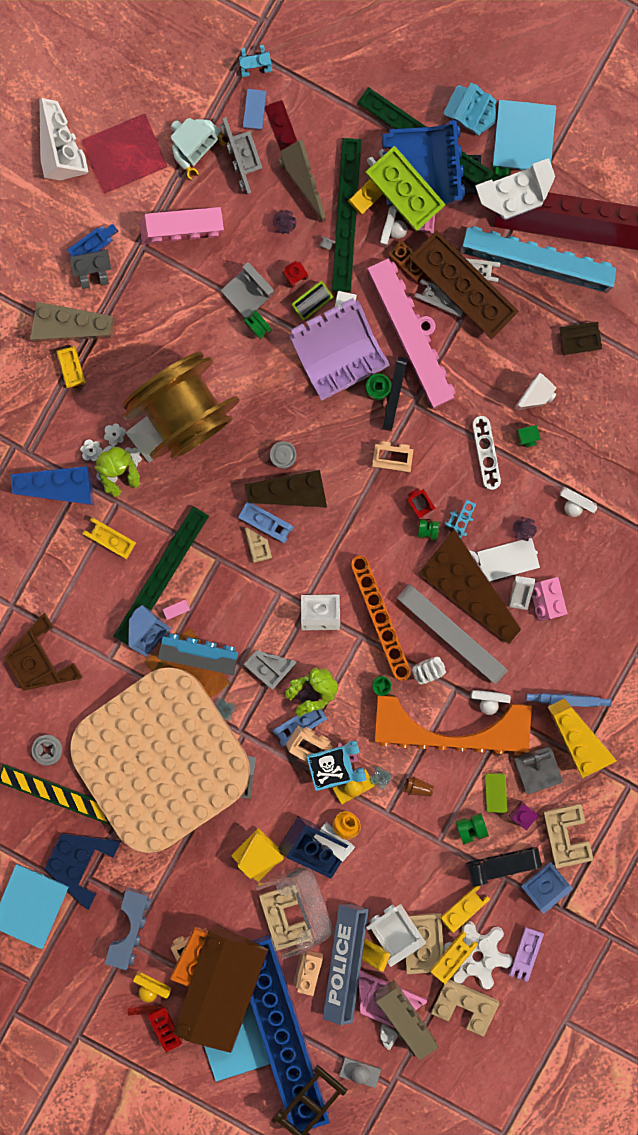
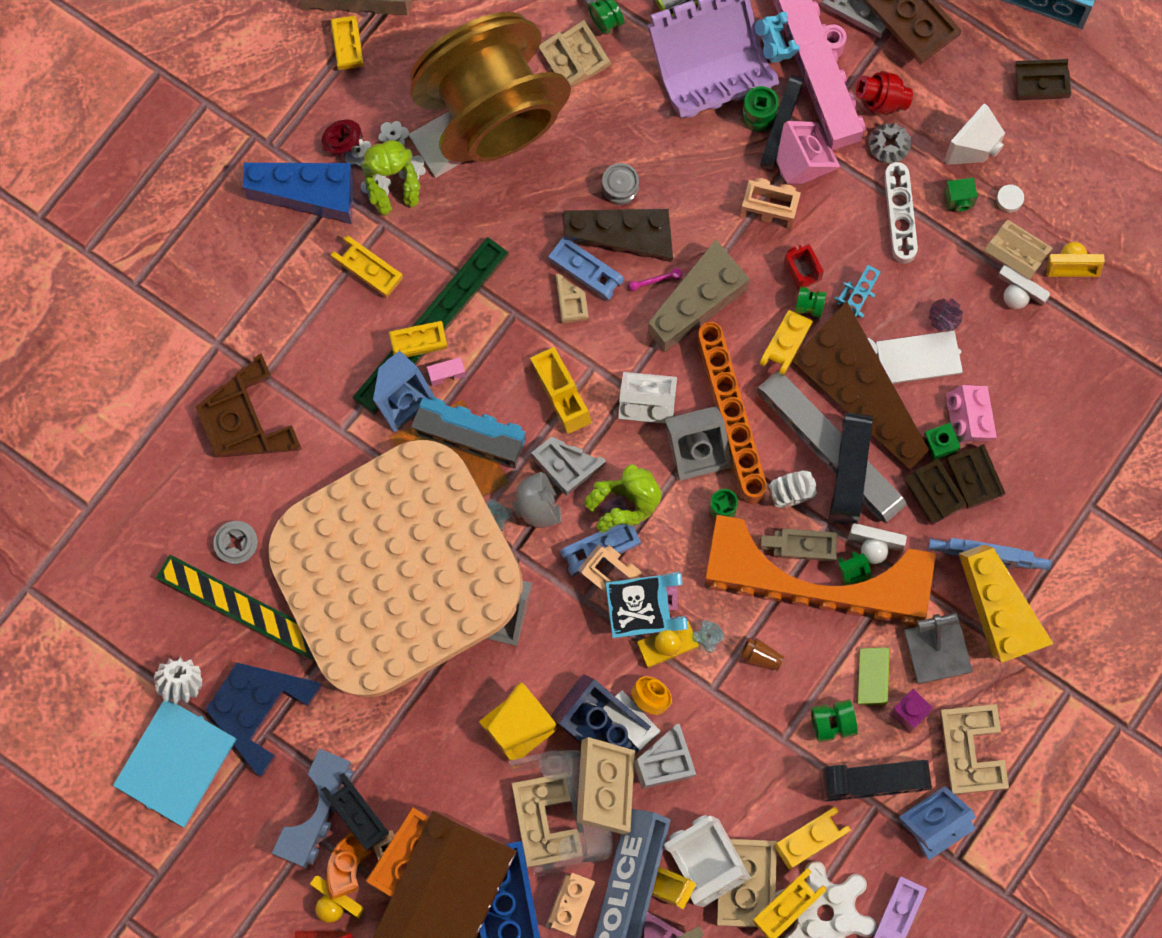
camera: 15 degrees right, 15 degrees down
white tile [509,576,535,610] -> none
none -> white gear [154,656,202,705]
none -> dark red gear [321,119,363,157]
none -> black hinge [321,773,389,852]
none -> orange tile [326,832,372,900]
none -> yellow plate [389,321,448,357]
none -> light grey cylinder [513,472,562,528]
none -> yellow slope [530,347,592,434]
none -> tan slope [539,20,612,87]
none -> tan plate [576,737,635,835]
none -> dark pink hinge [628,268,682,291]
none -> light grey wing [634,724,696,789]
none -> dark tan wedge [648,240,750,353]
none -> light grey slope [664,406,733,481]
none -> medium azure piece [755,12,800,63]
none -> yellow hinge [759,310,813,376]
none -> dark tan hinge [759,529,837,562]
none -> bright pink slope [776,121,840,184]
none -> black beam [829,412,873,526]
none -> green tile [838,552,872,586]
none -> red piece [855,71,913,115]
none -> light grey gear [869,122,911,163]
none -> dark brown plate [903,458,967,526]
none -> green plate [922,423,961,462]
none -> dark brown plate [946,444,1006,510]
none -> tan slope [984,220,1053,279]
none -> white tile [996,185,1024,213]
none -> yellow tile [1046,242,1105,277]

